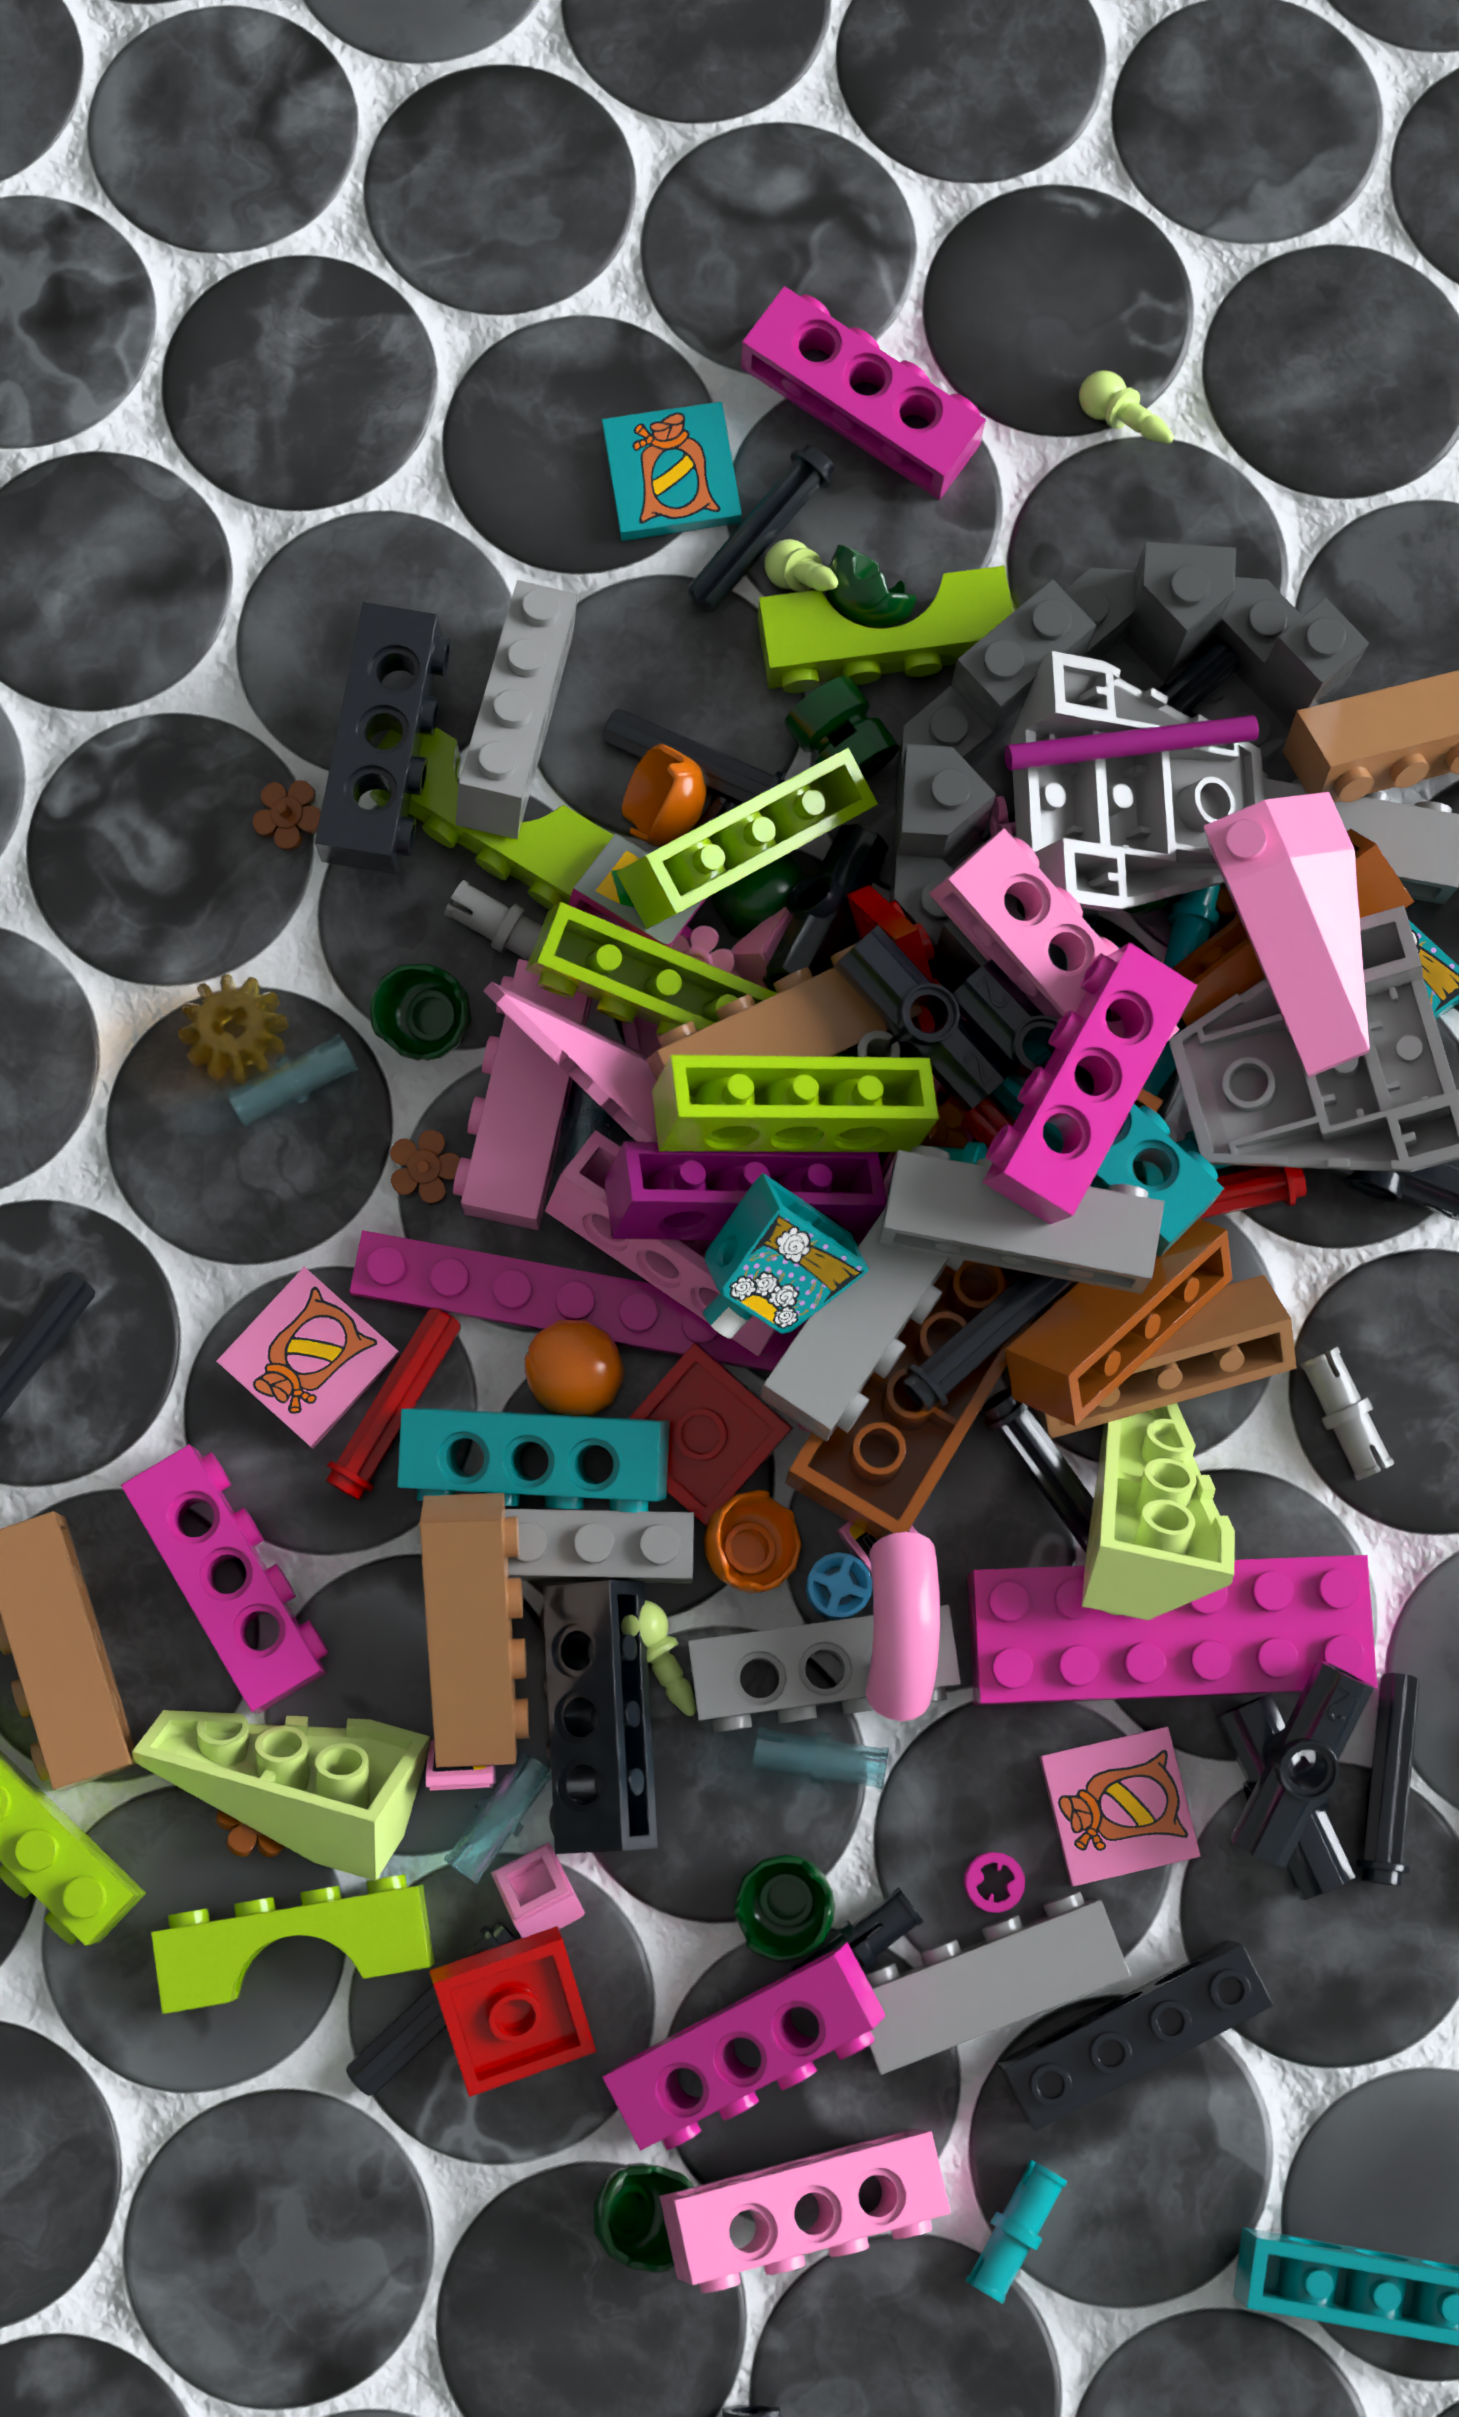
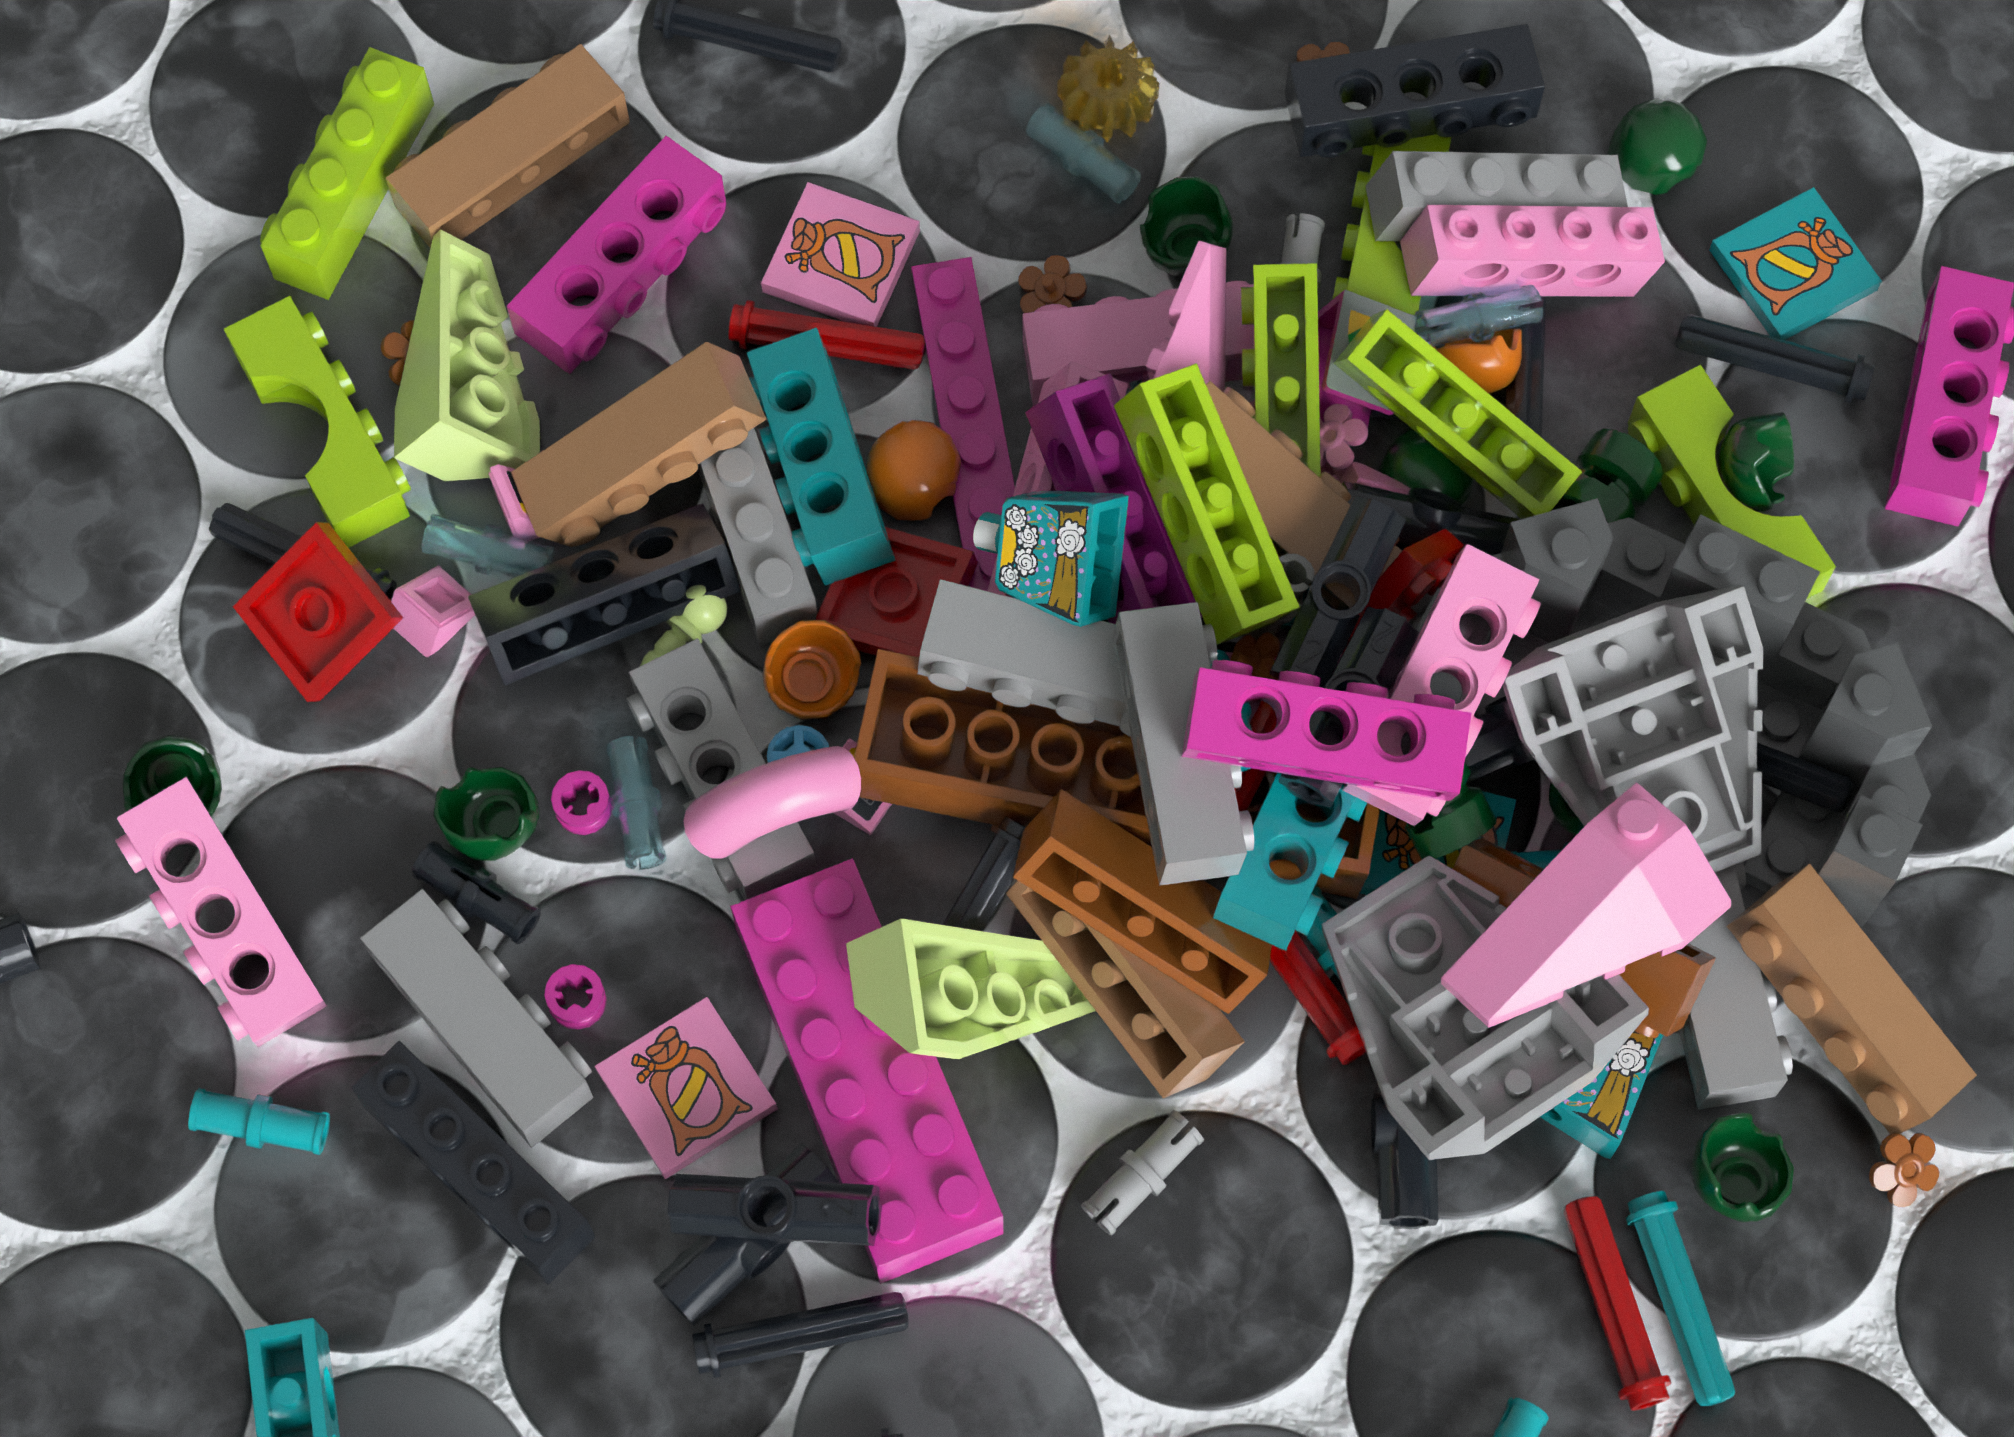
camera: 75 degrees right, 10 degrees down
dark pink brick [603,1942,886,2151] -> none
yellowish green bar [765,539,838,592] -> none
black axle [901,1272,1073,1412] -> none
magenta bar [1005,715,1259,771] -> none
none -> dark pink bush [551,770,612,835]
none -> bright pink brick [1400,205,1665,297]
none -> clear light blue pin [1414,284,1543,348]
none -> dark green hair [1608,98,1707,195]

